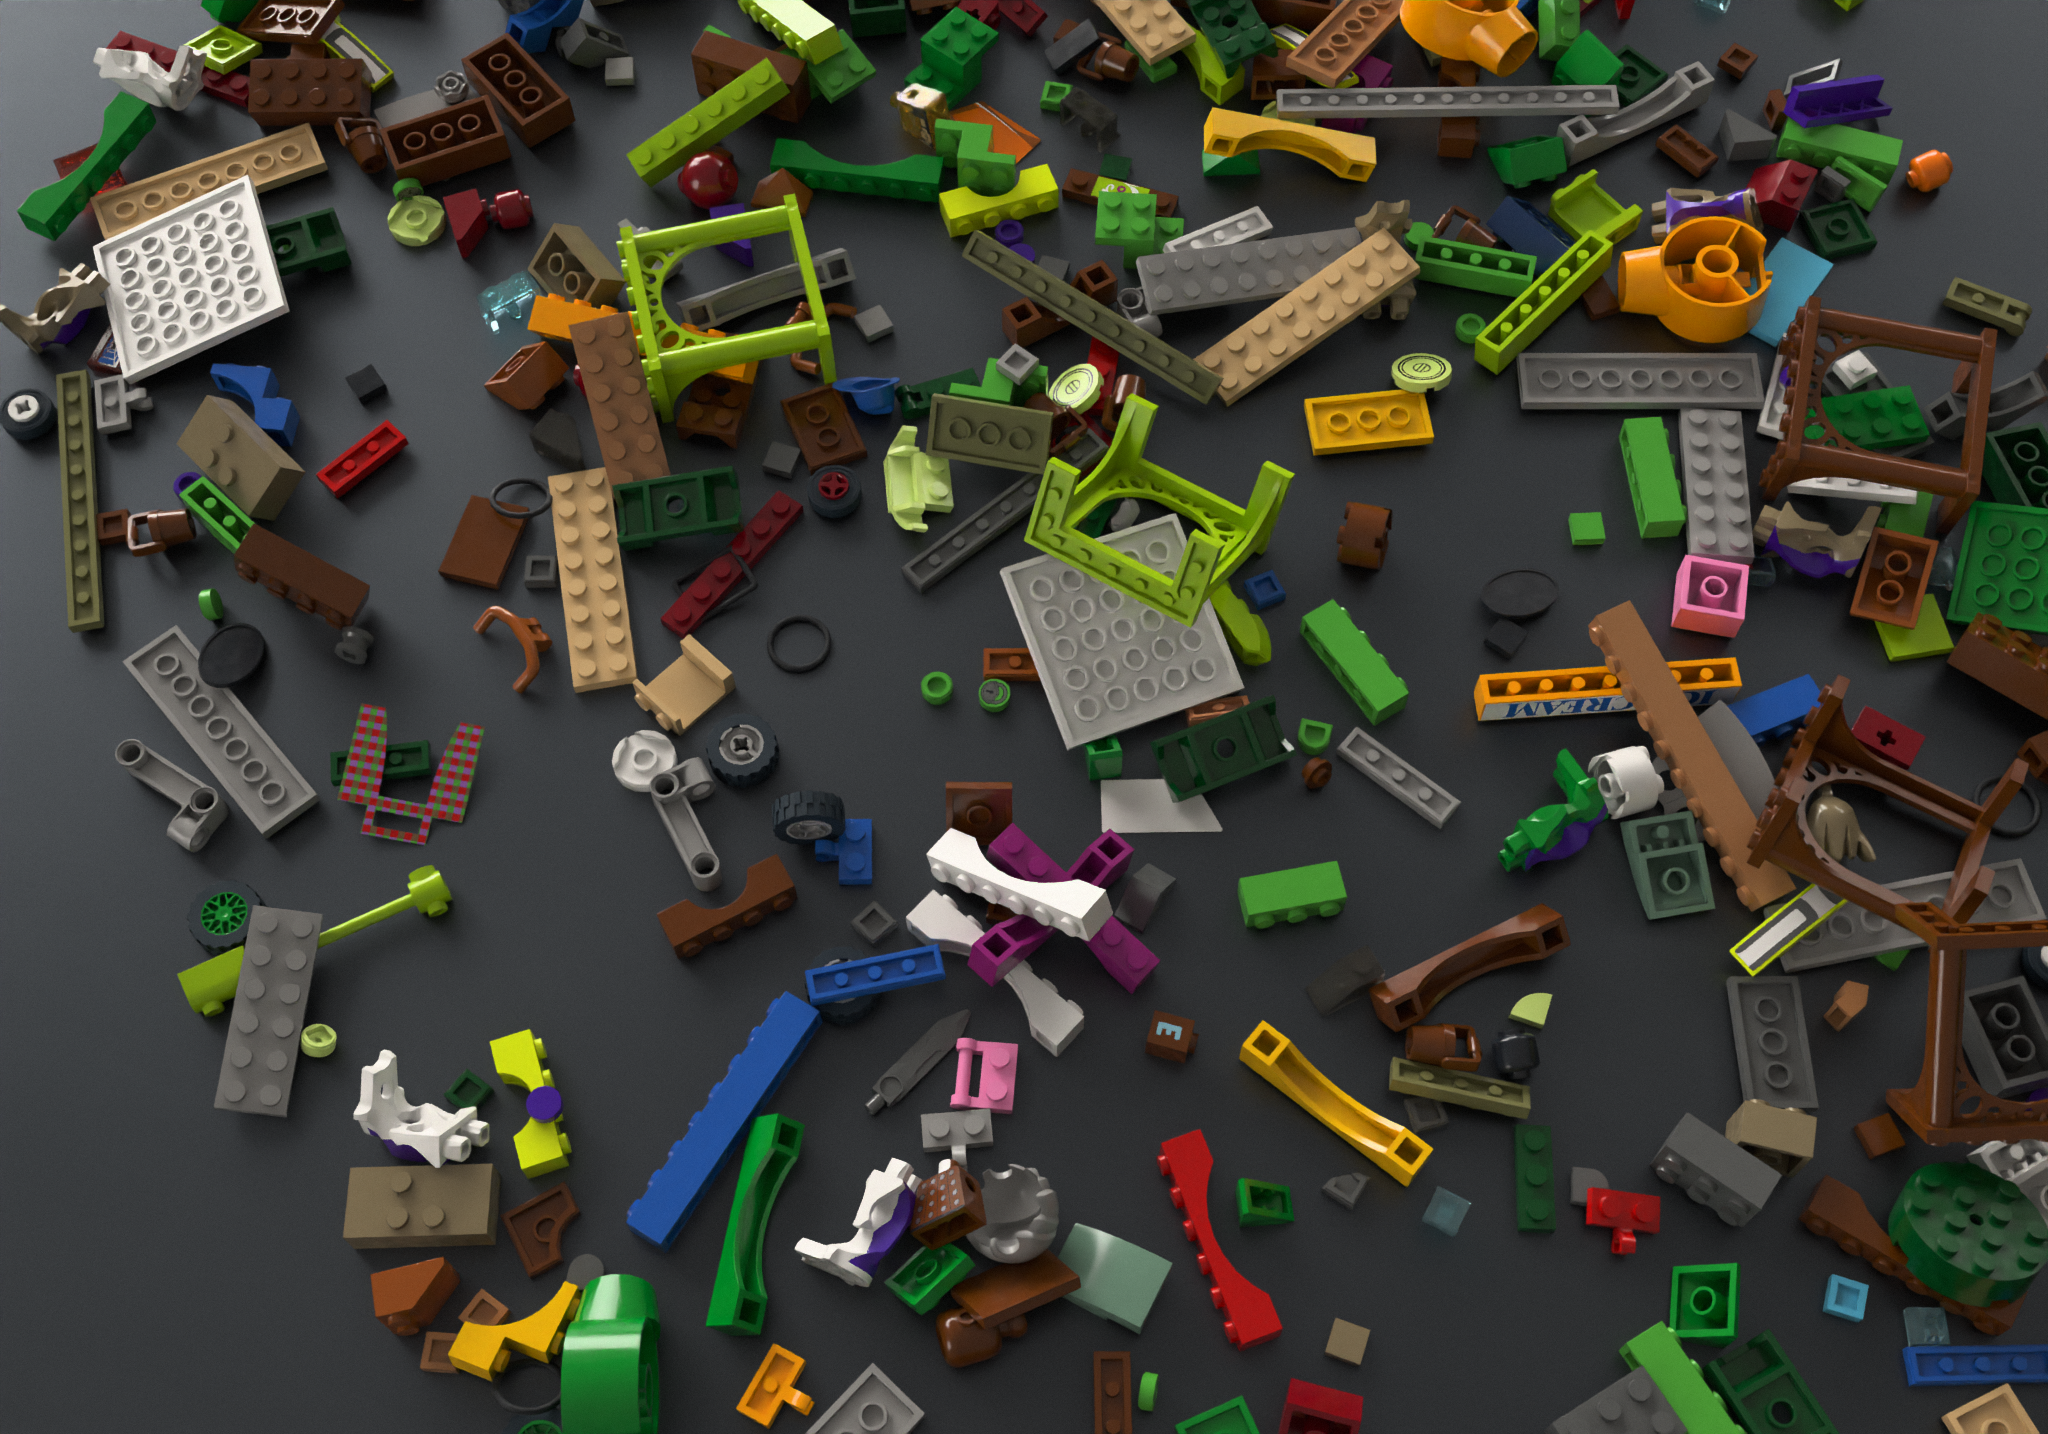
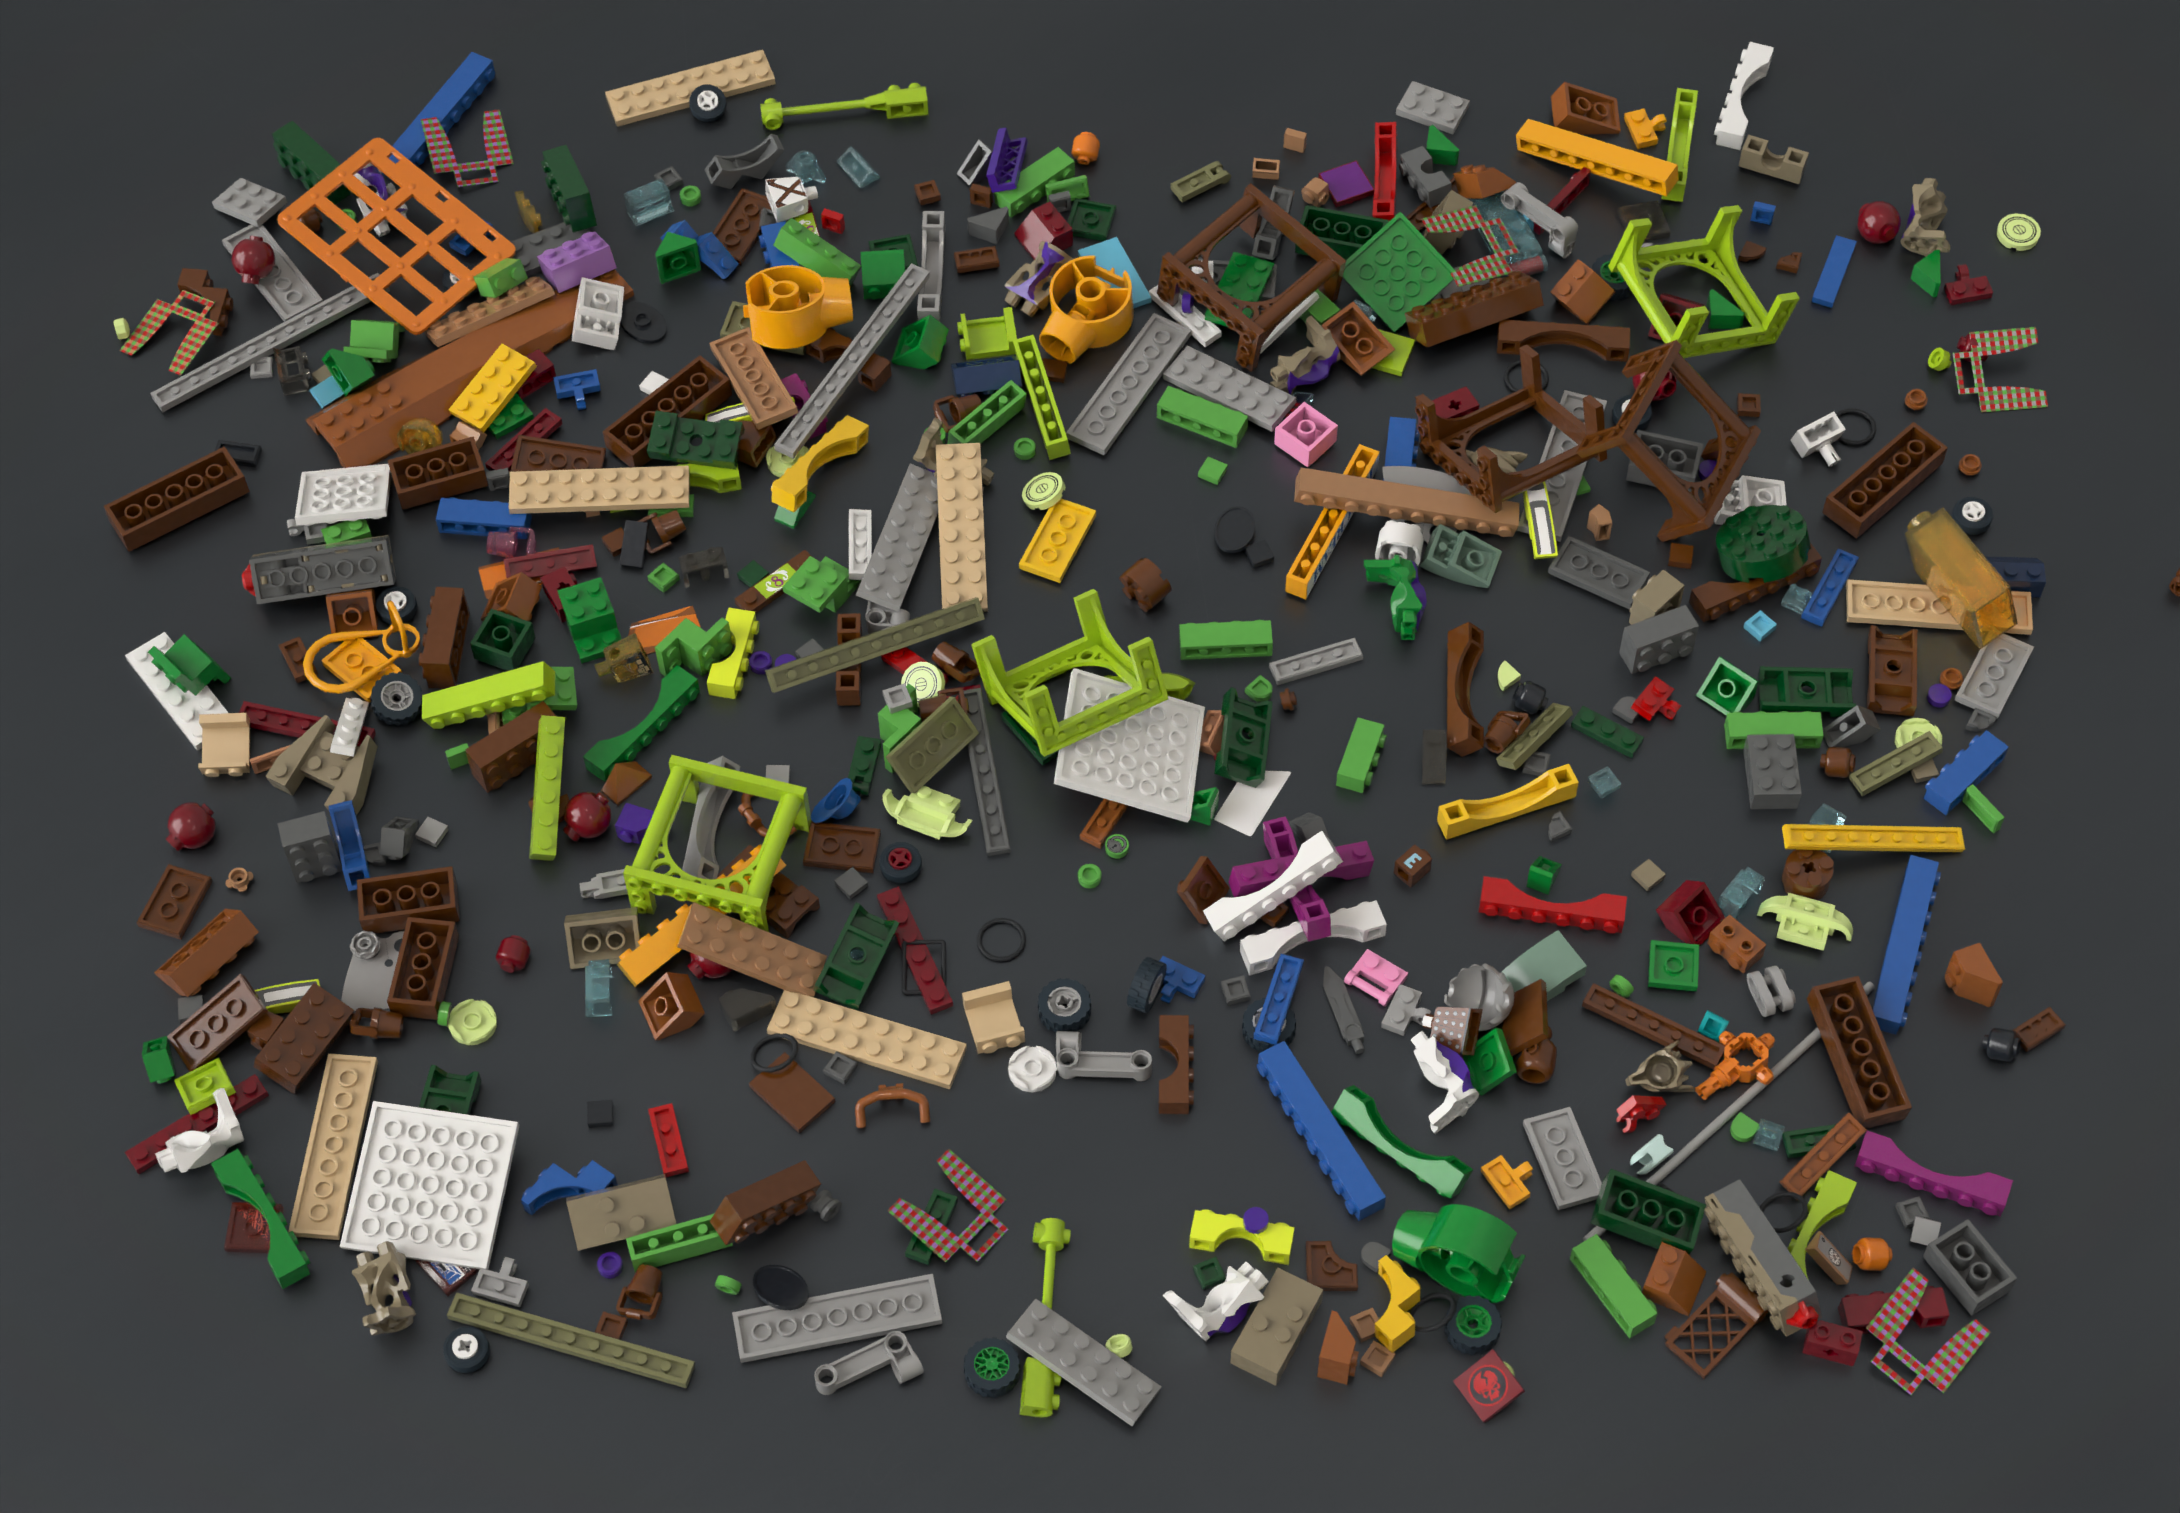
camera: 60 degrees left, 5 degrees down
dark red slope [443,188,491,259] -> none

